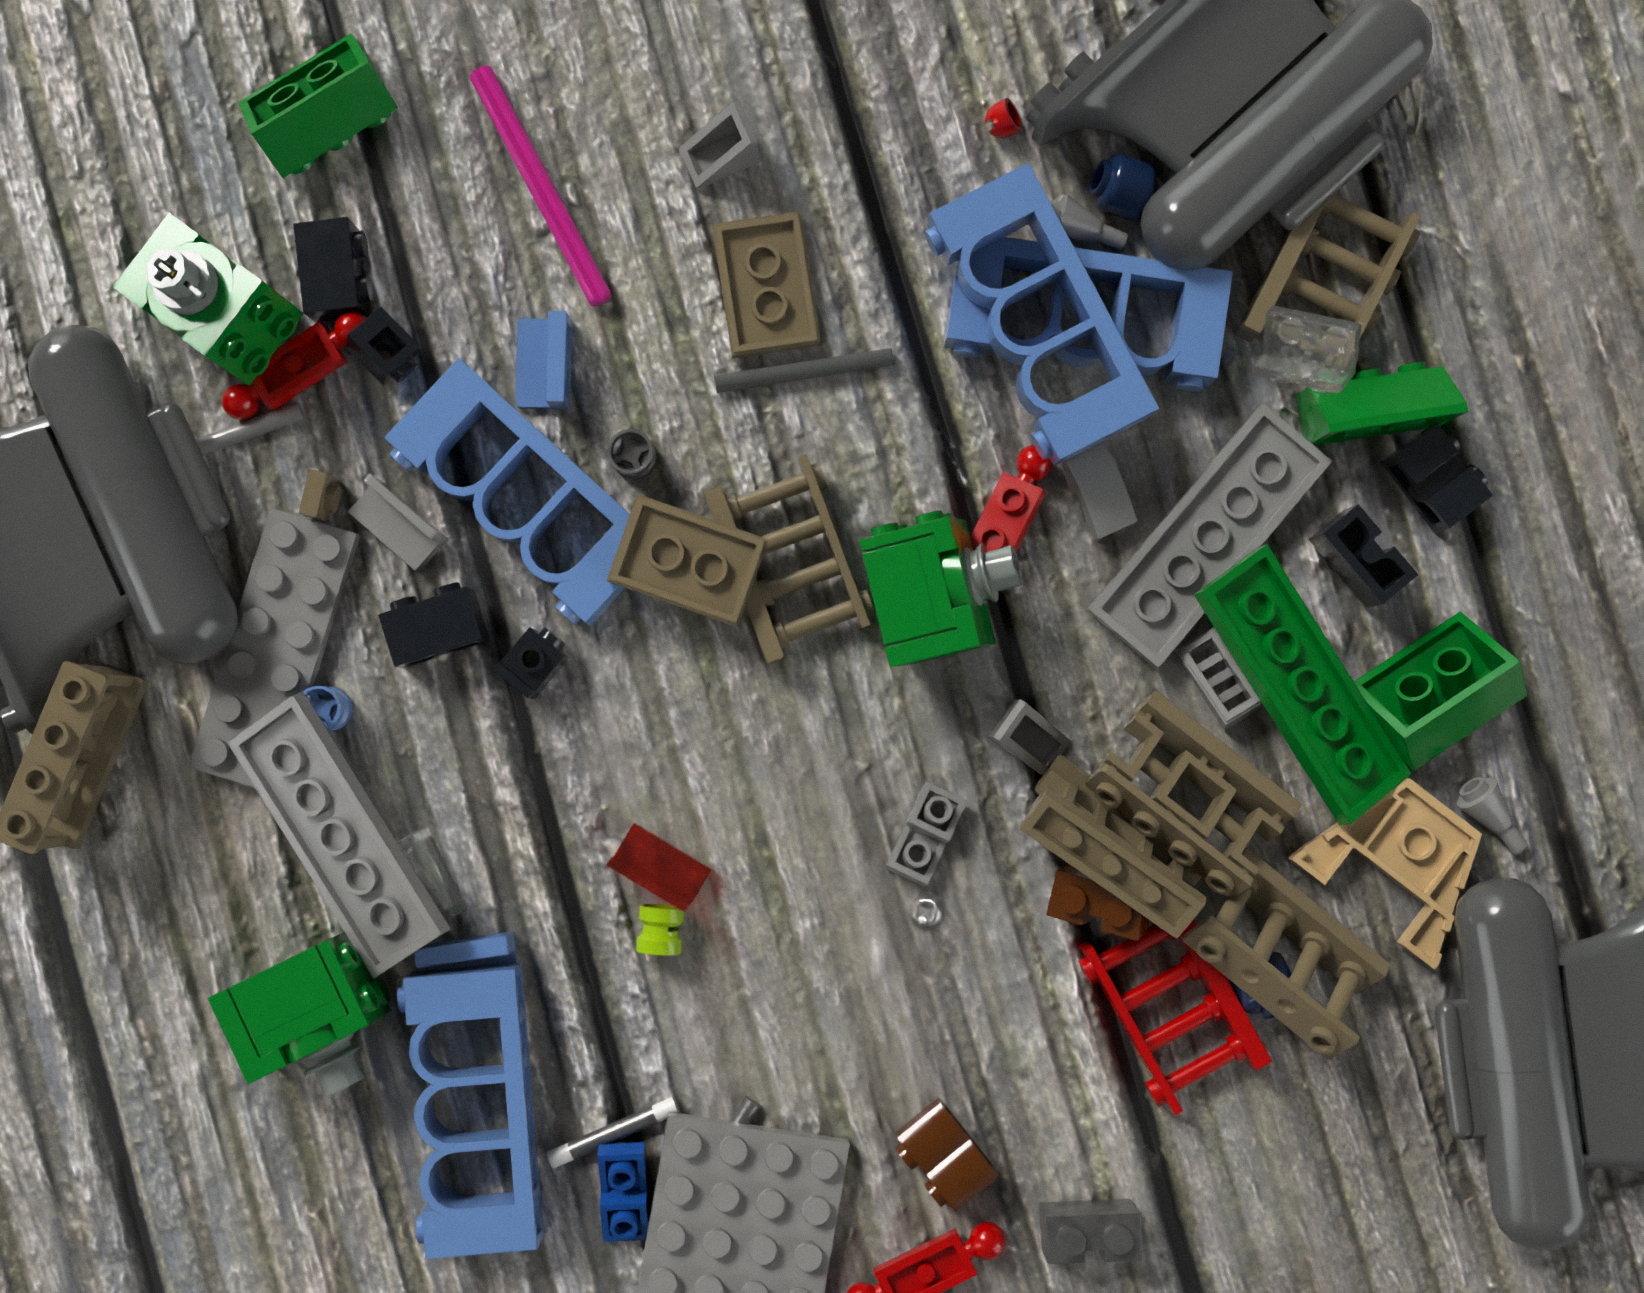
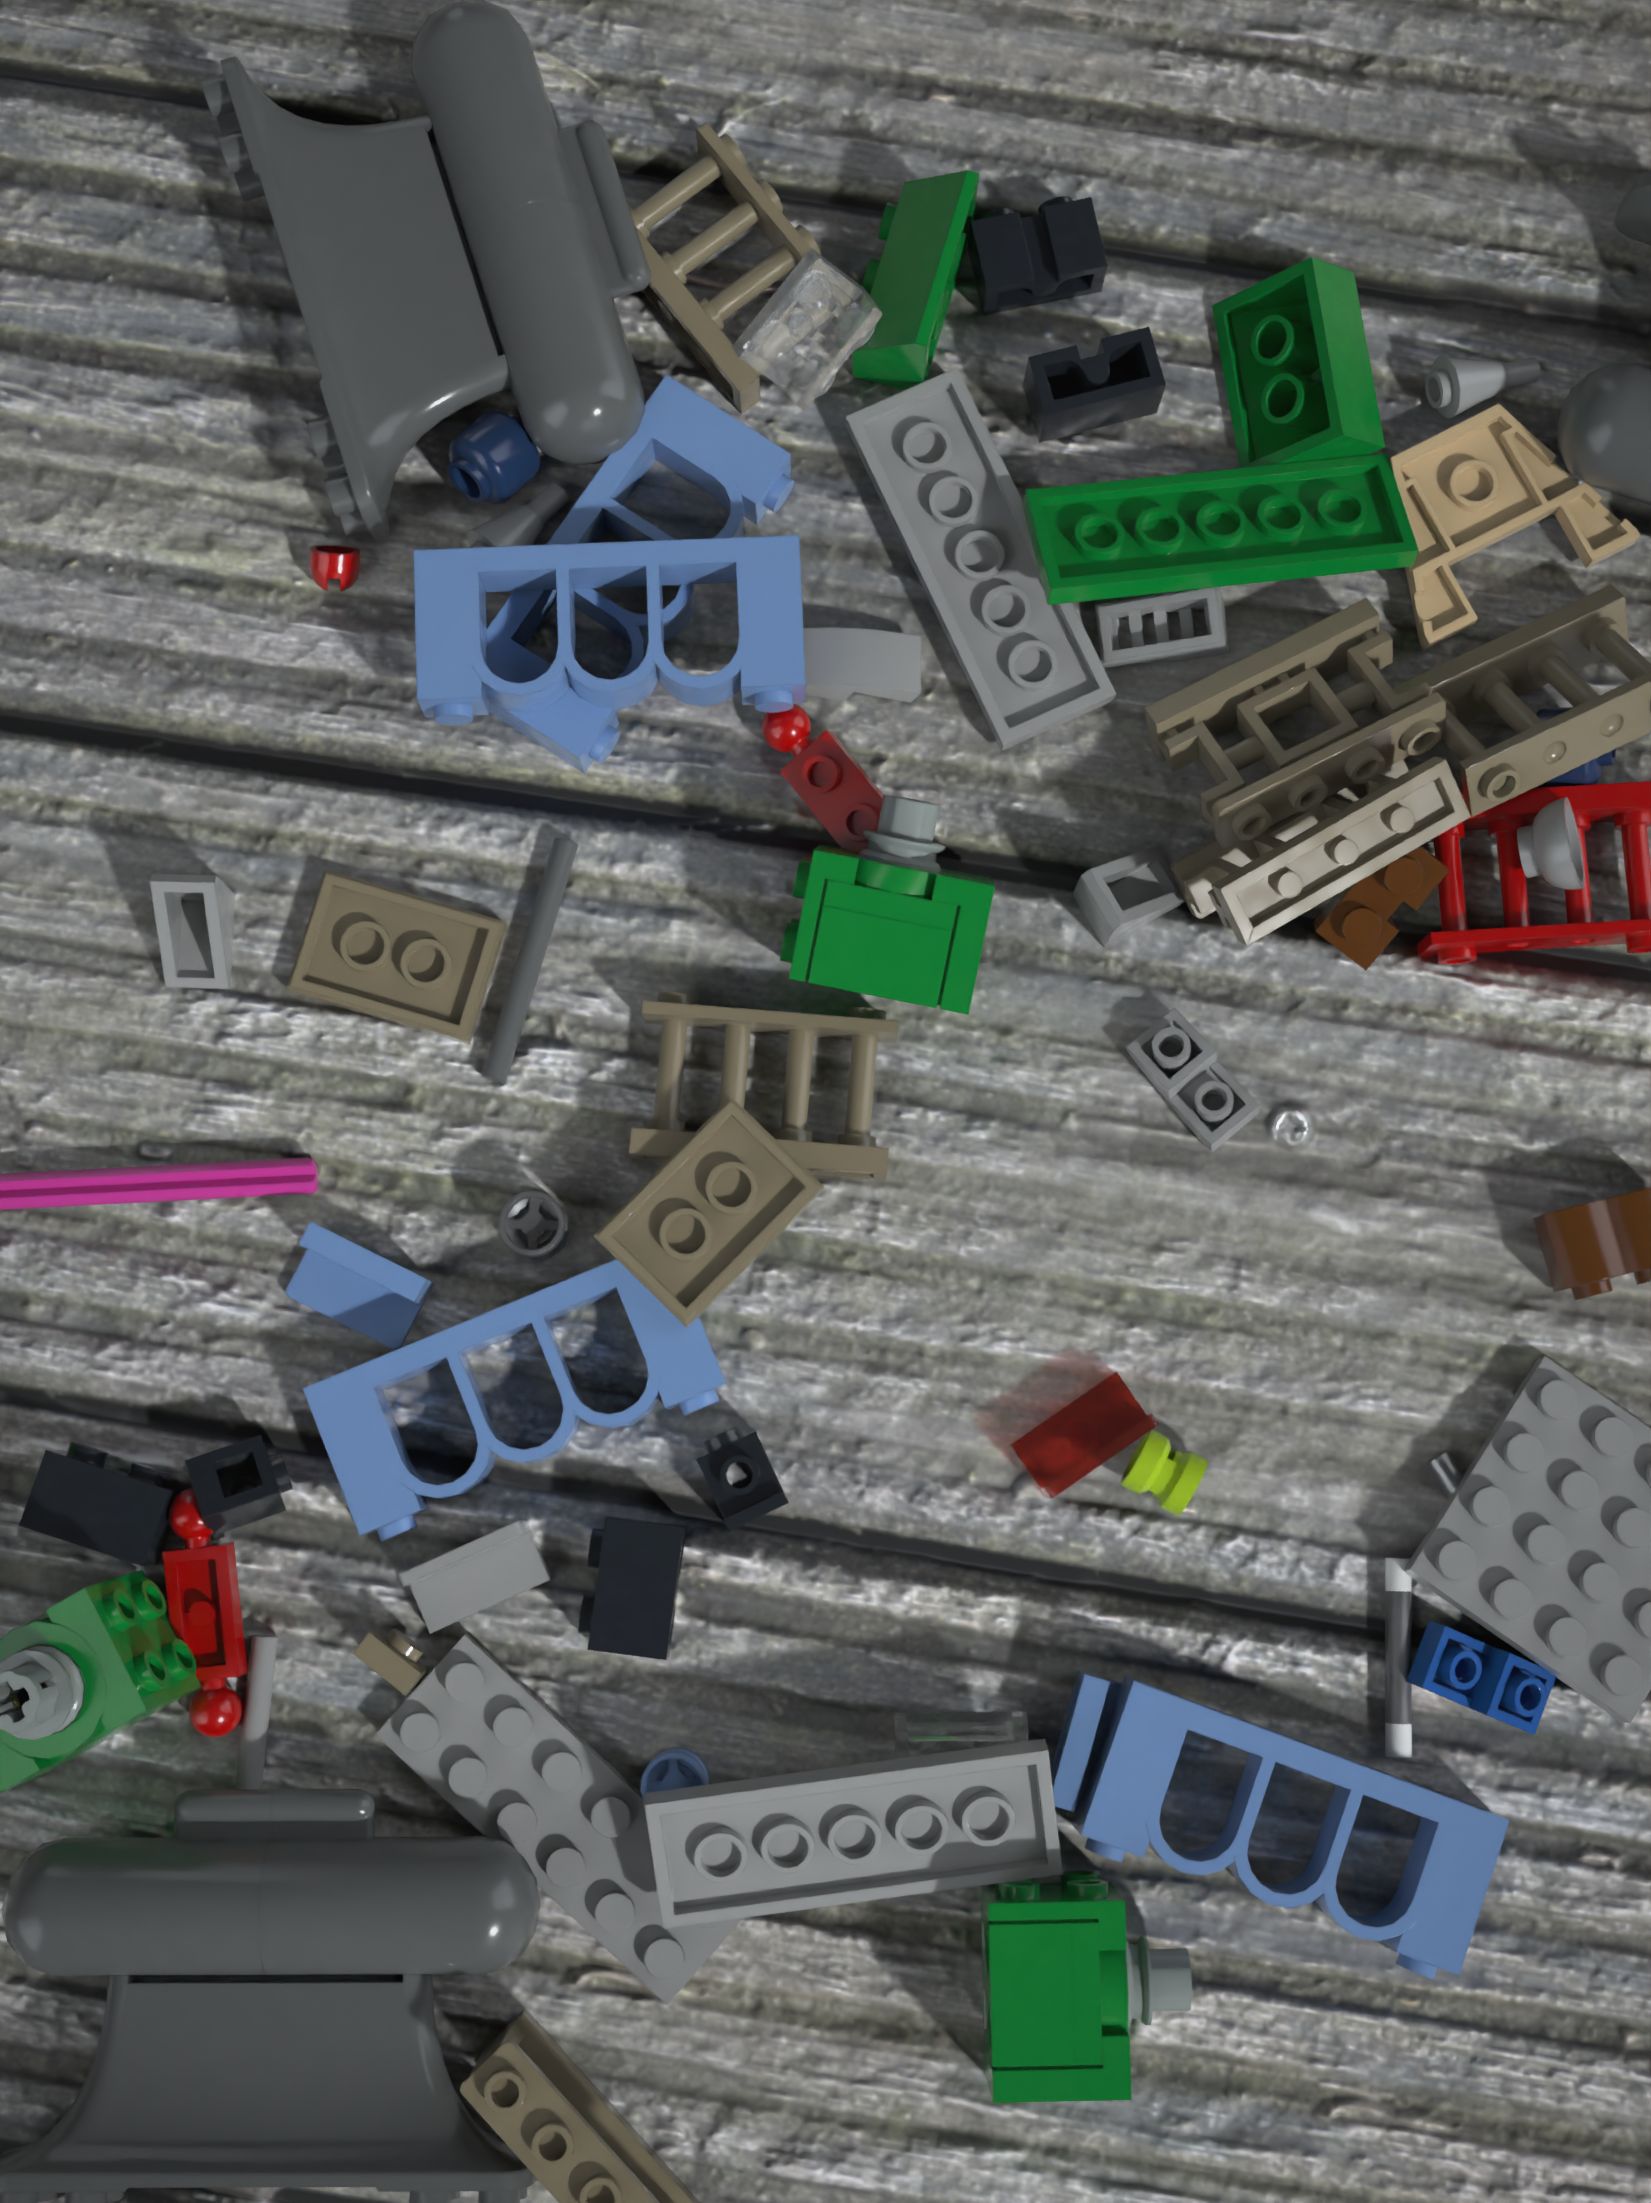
camera: 65 degrees left, 5 degrees down
none -> light grey piece [1517,797,1585,890]

